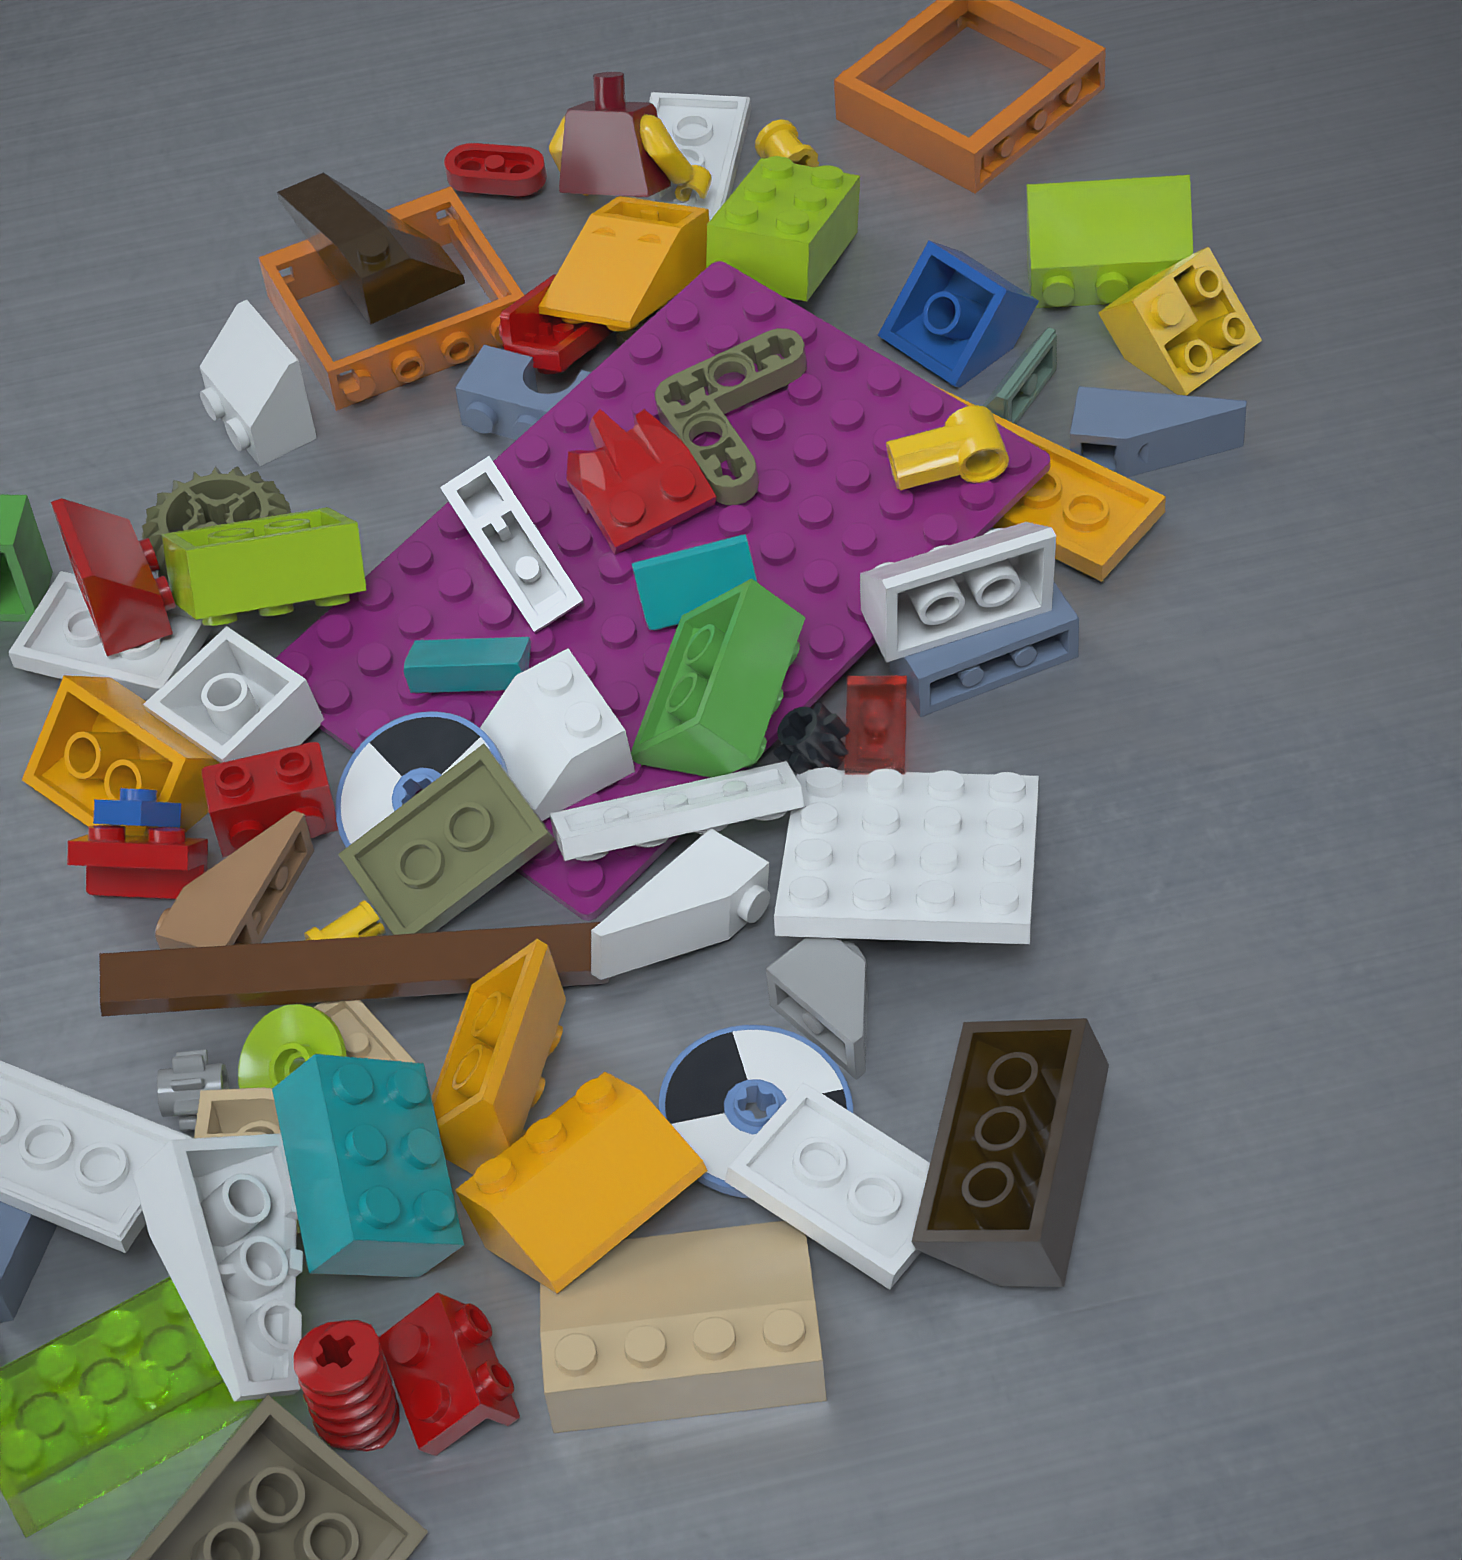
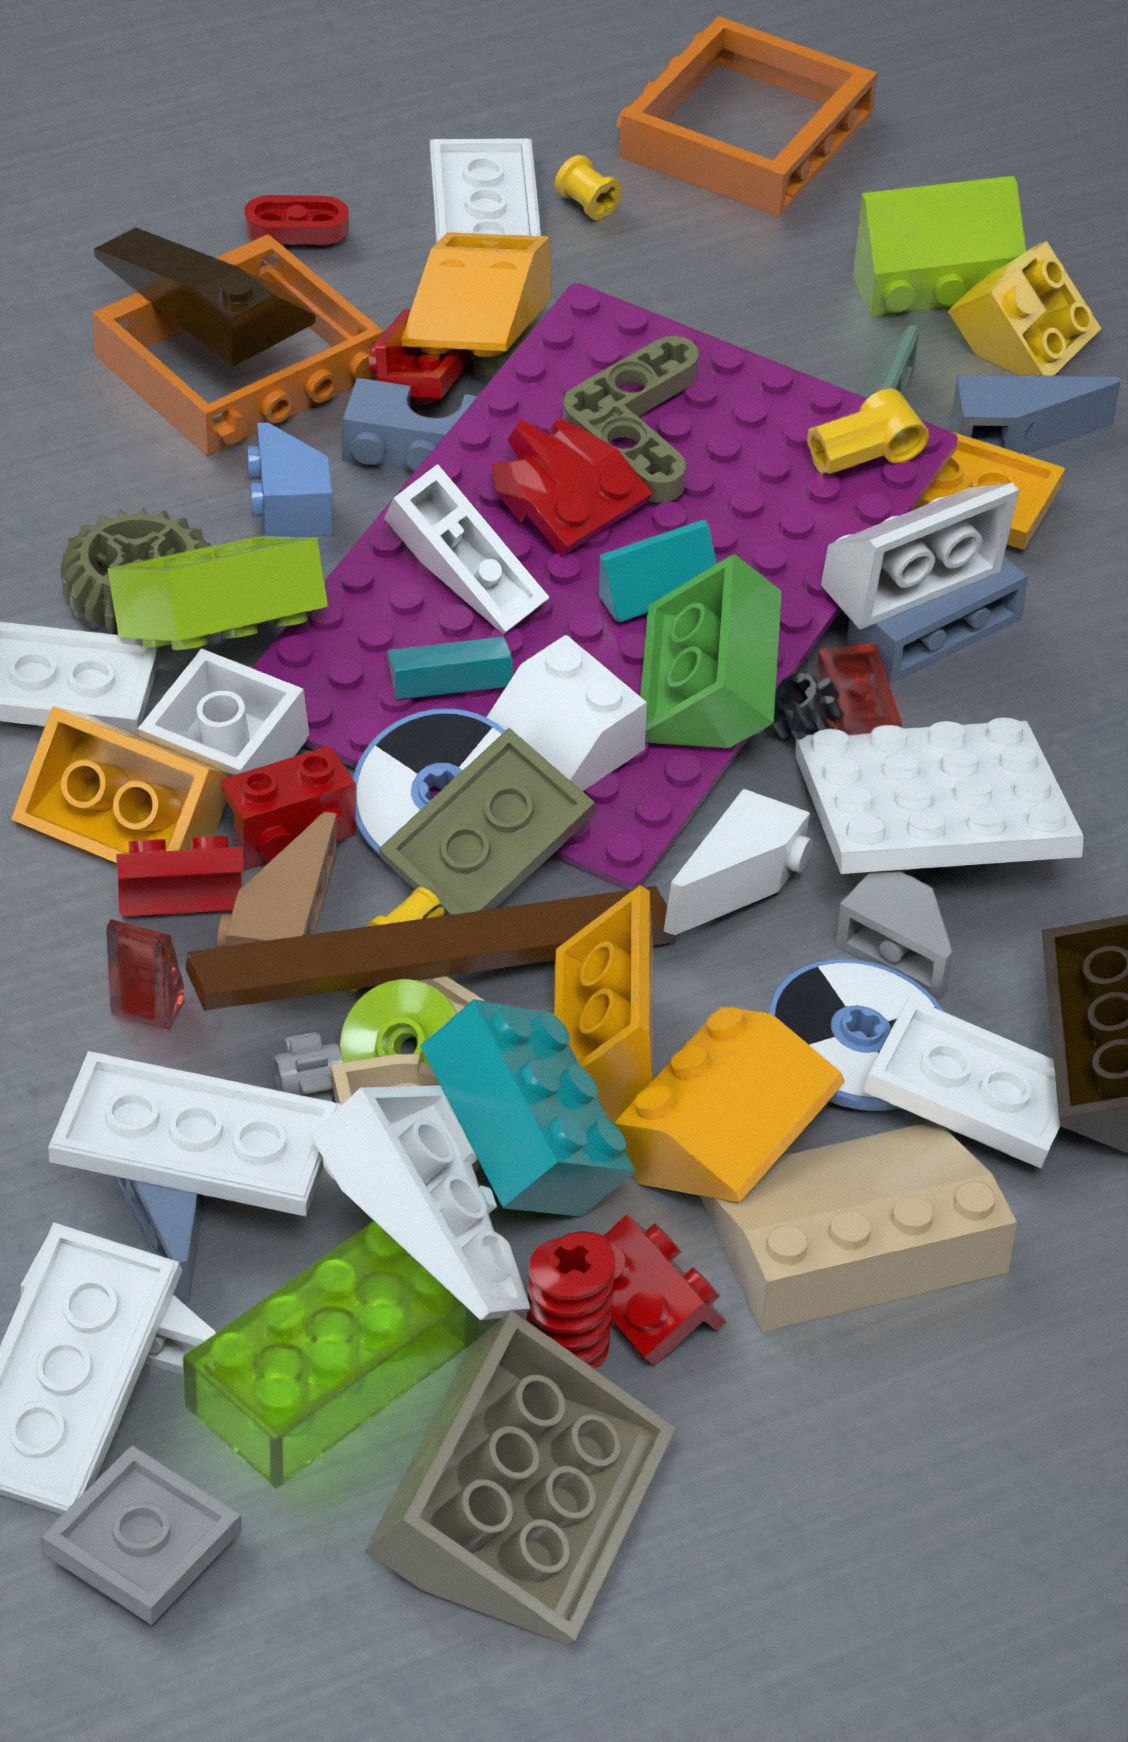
camera: 20 degrees left, 5 degrees down
red slope [51,498,176,657] -> none
blue plate [93,788,181,828] -> none
white slope [200,300,317,466] -> none
torso [549,72,712,201] -> none
white plate [550,761,804,861] -> none
lime brick [706,156,860,301] -> none
blue slope [878,240,1039,388] -> none
none -> clear red slope [106,919,185,1030]
none -> medium blue slope [247,422,332,537]

